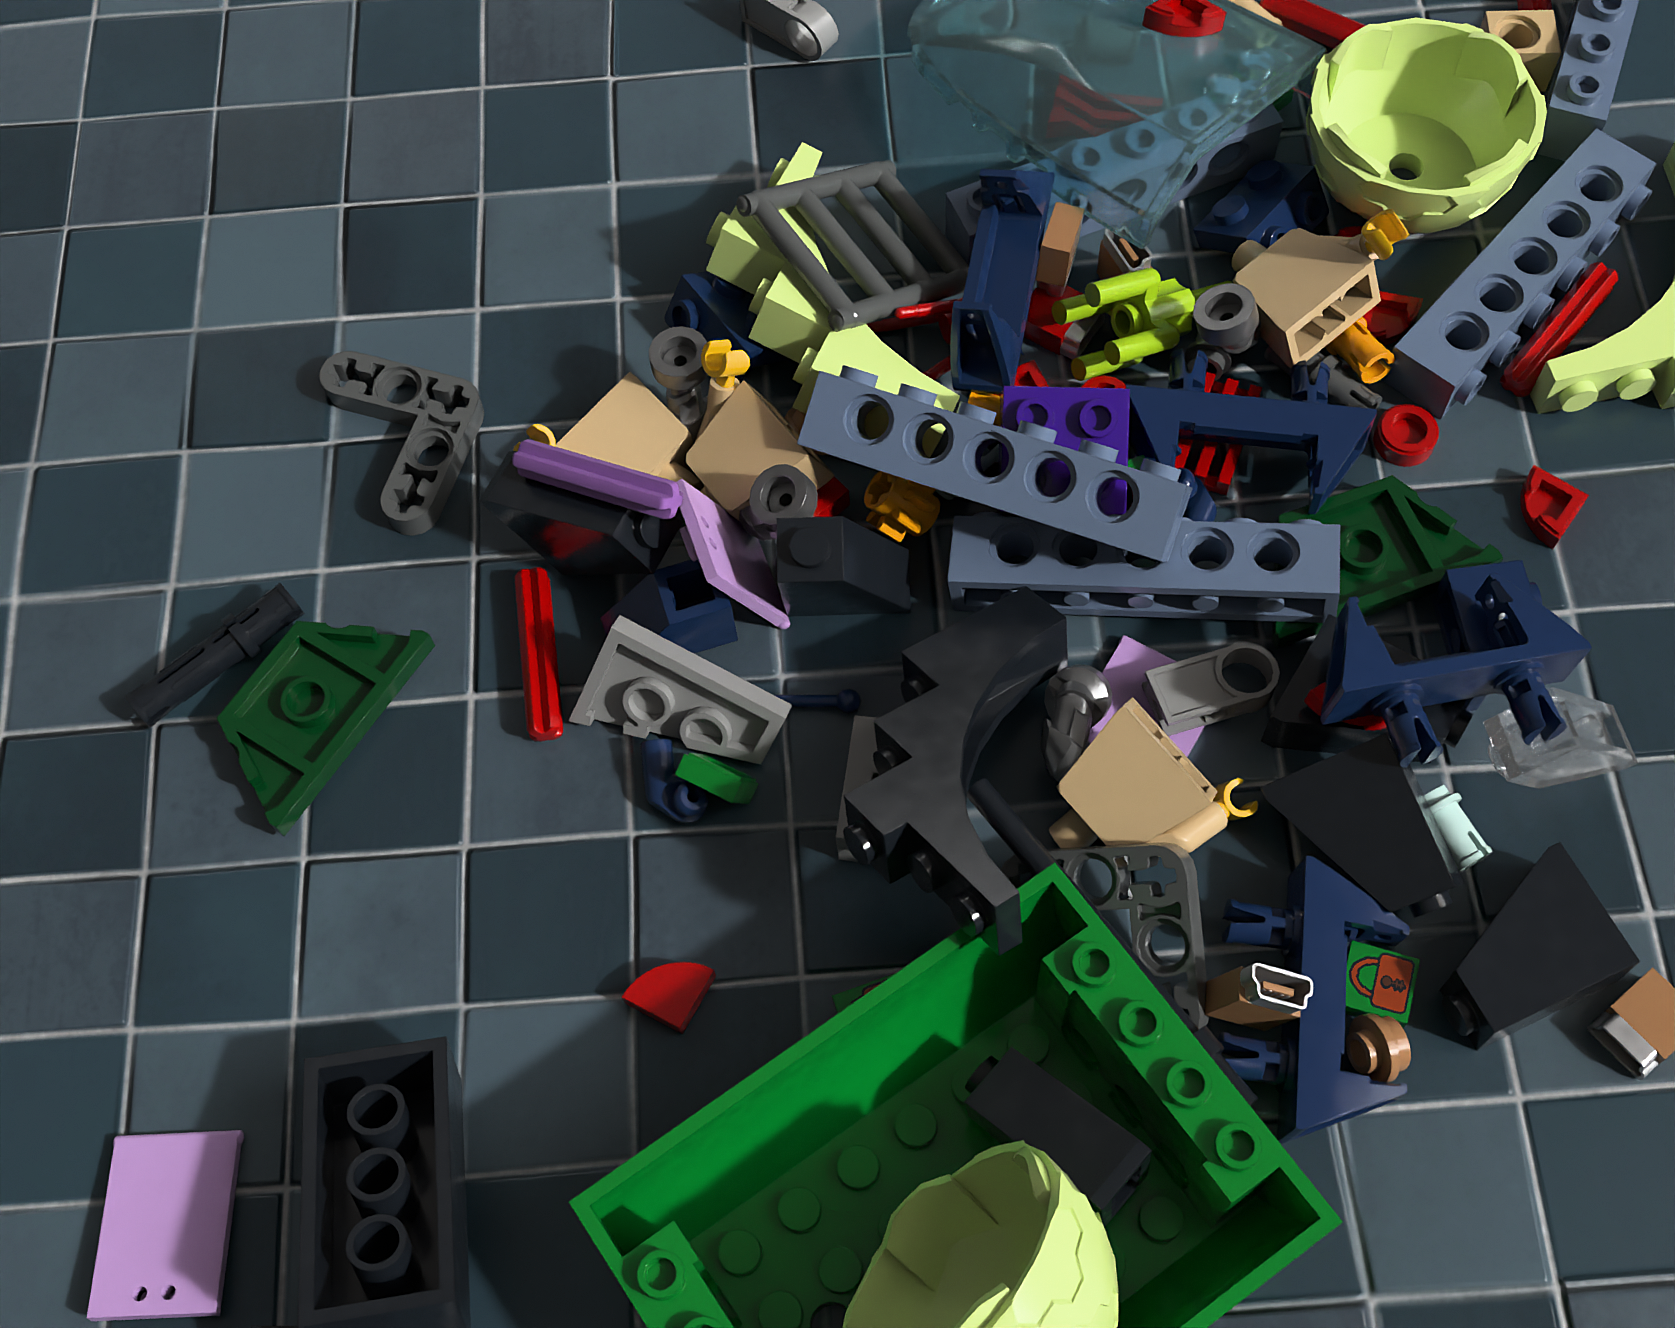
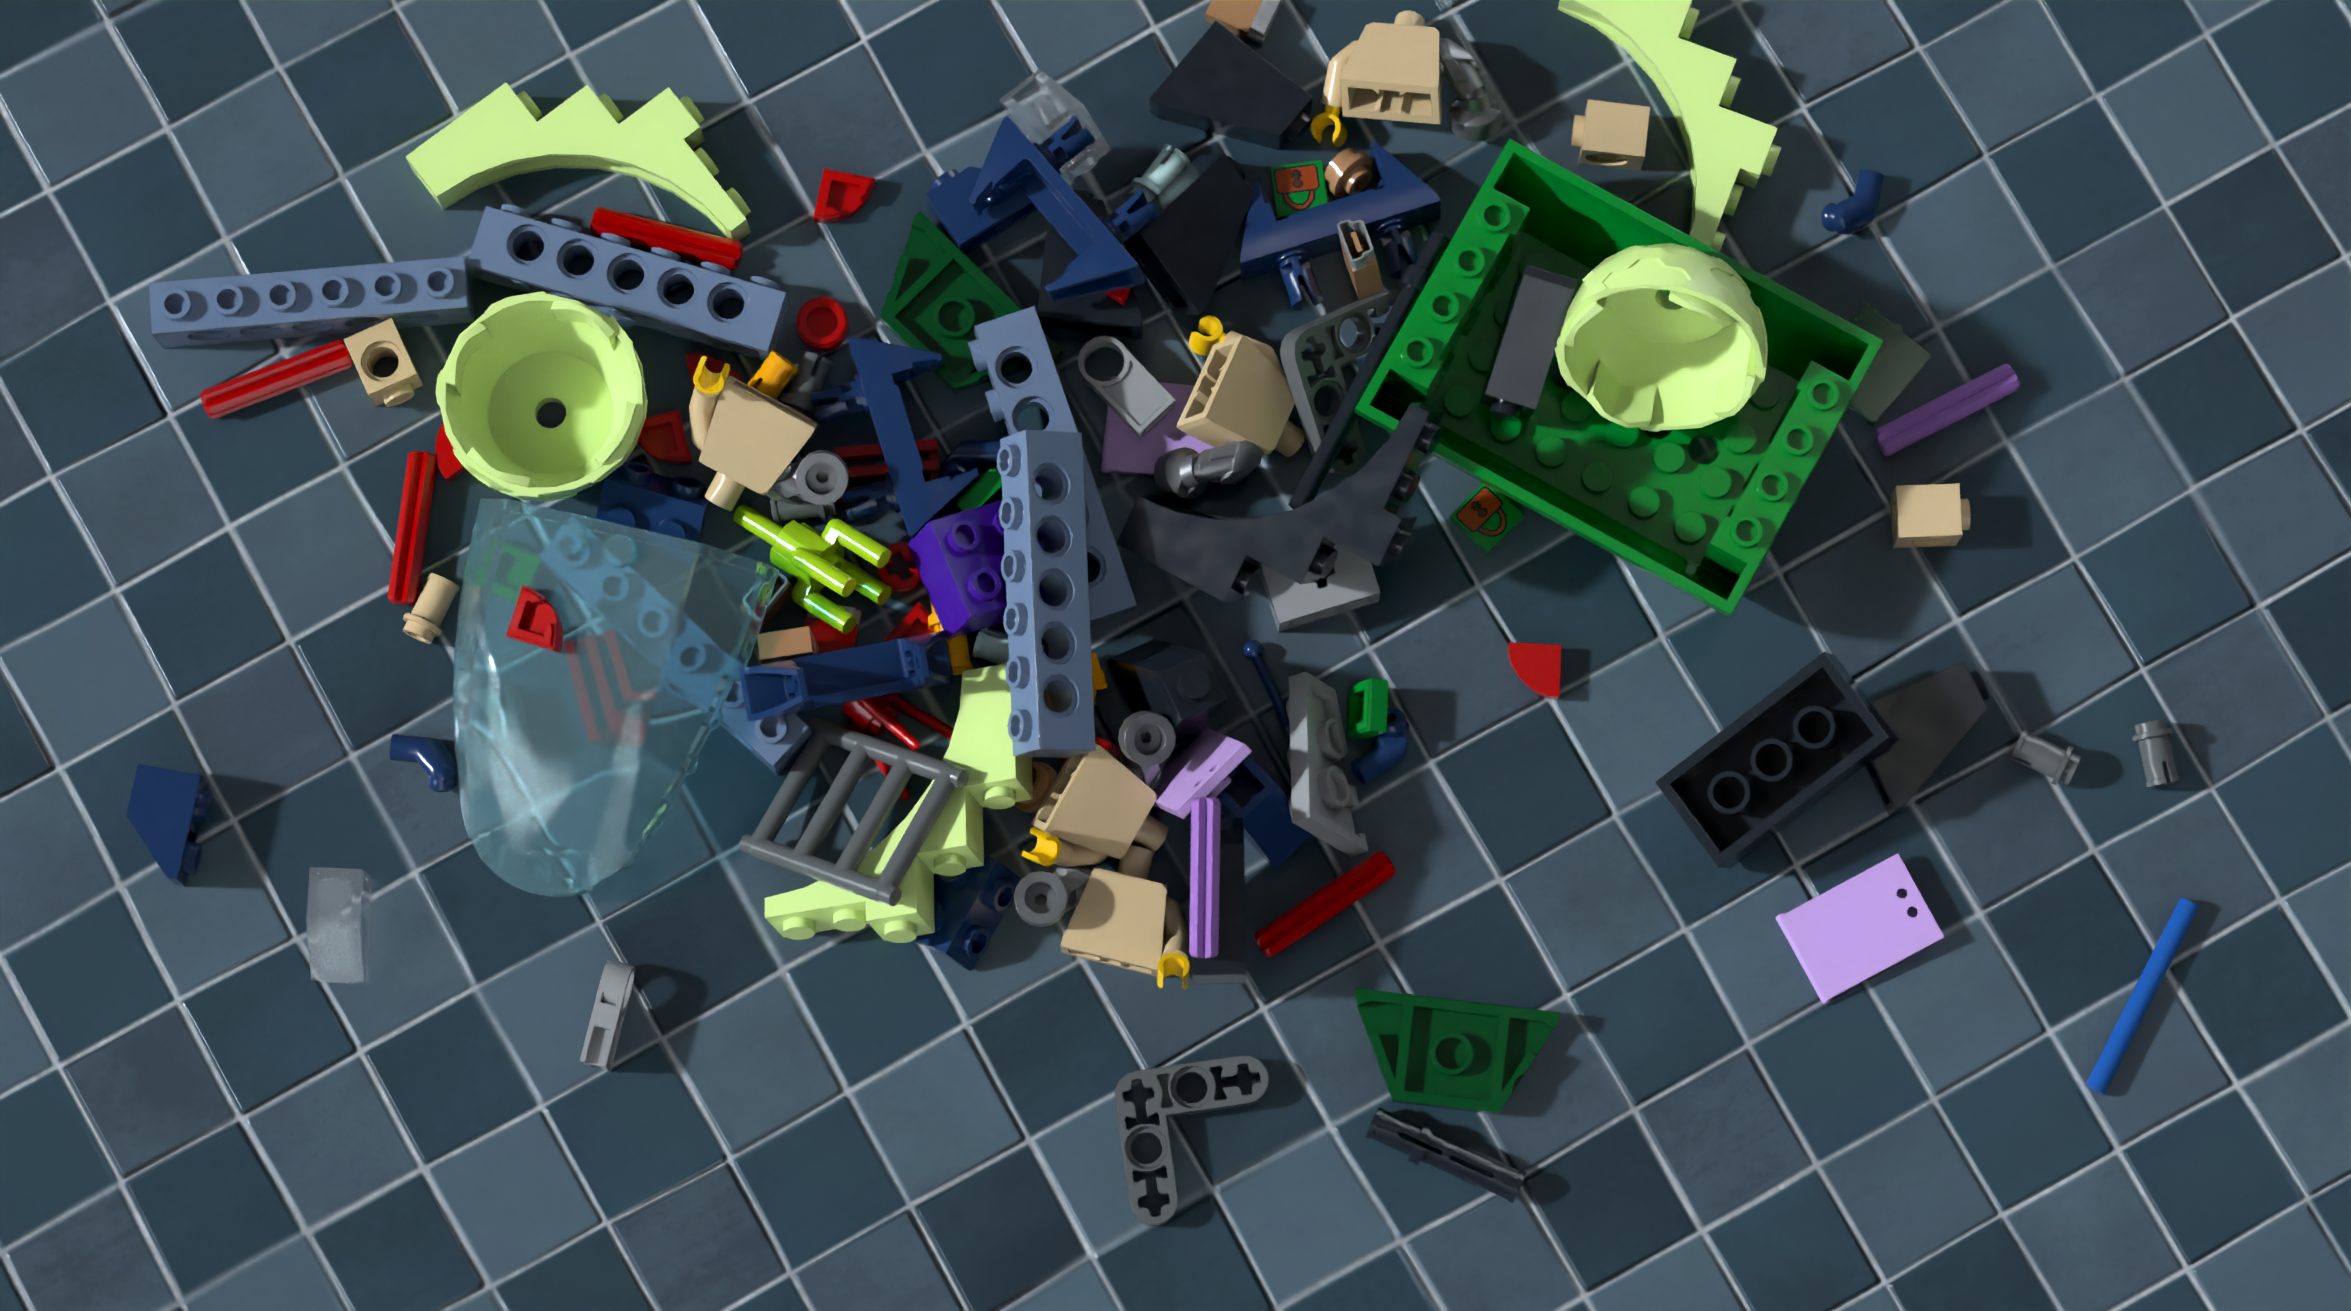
camera: 120 degrees left, 15 degrees up
none -> tan torso [1311,11,1502,147]

